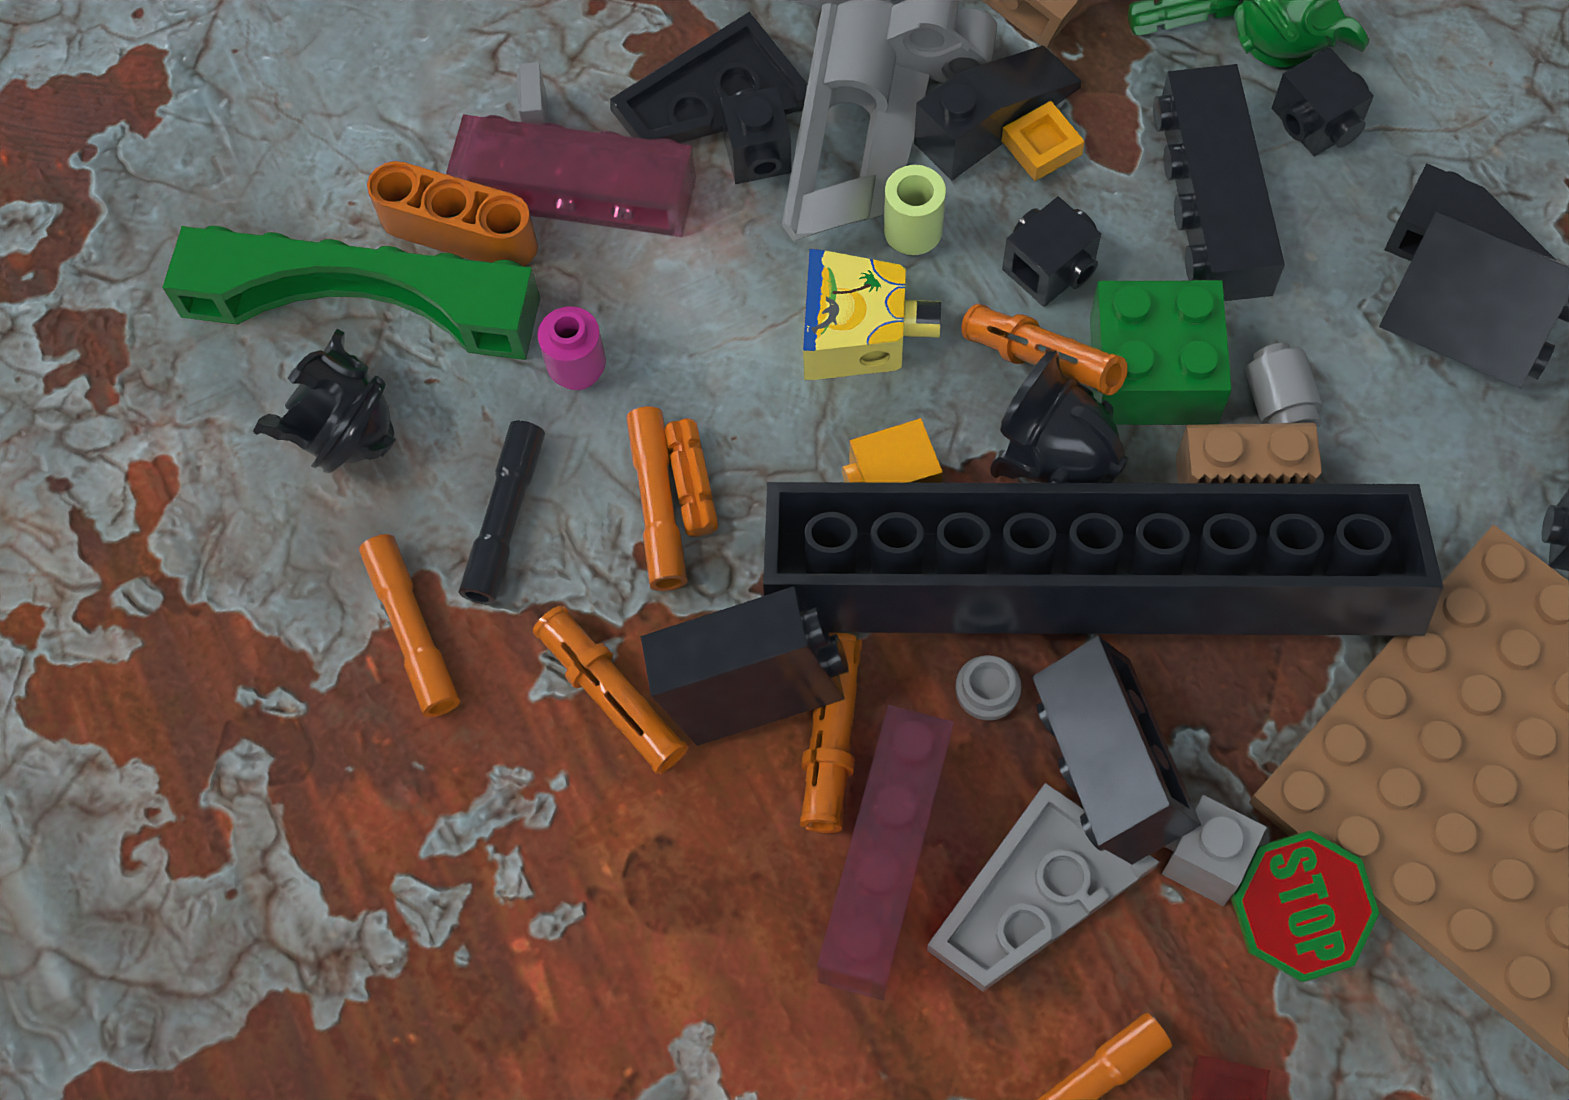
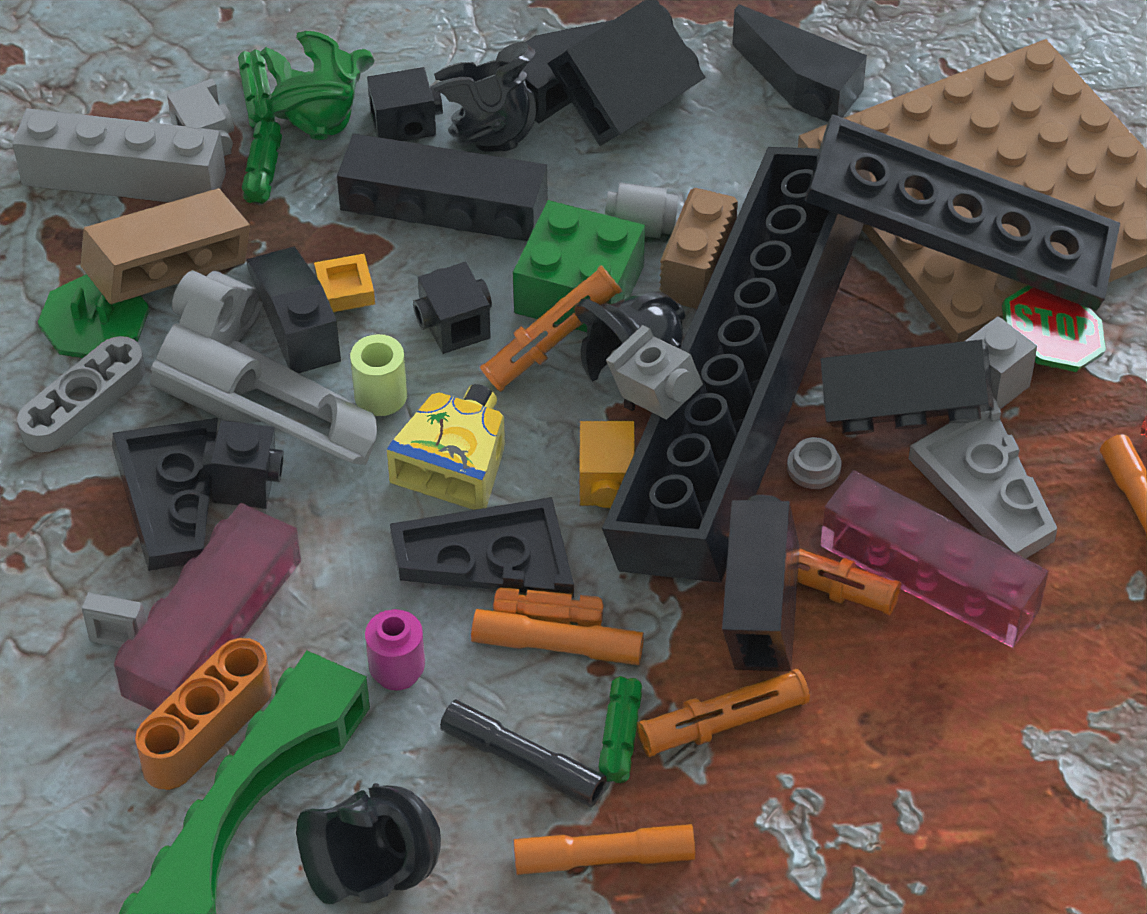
camera: 75 degrees left, 15 degrees down
none -> black wing [390,497,574,597]
none -> black helmet [432,42,536,152]
none -> green axle [598,676,642,784]
none -> light grey brick [606,325,703,420]
none -> black plate [804,114,1120,311]

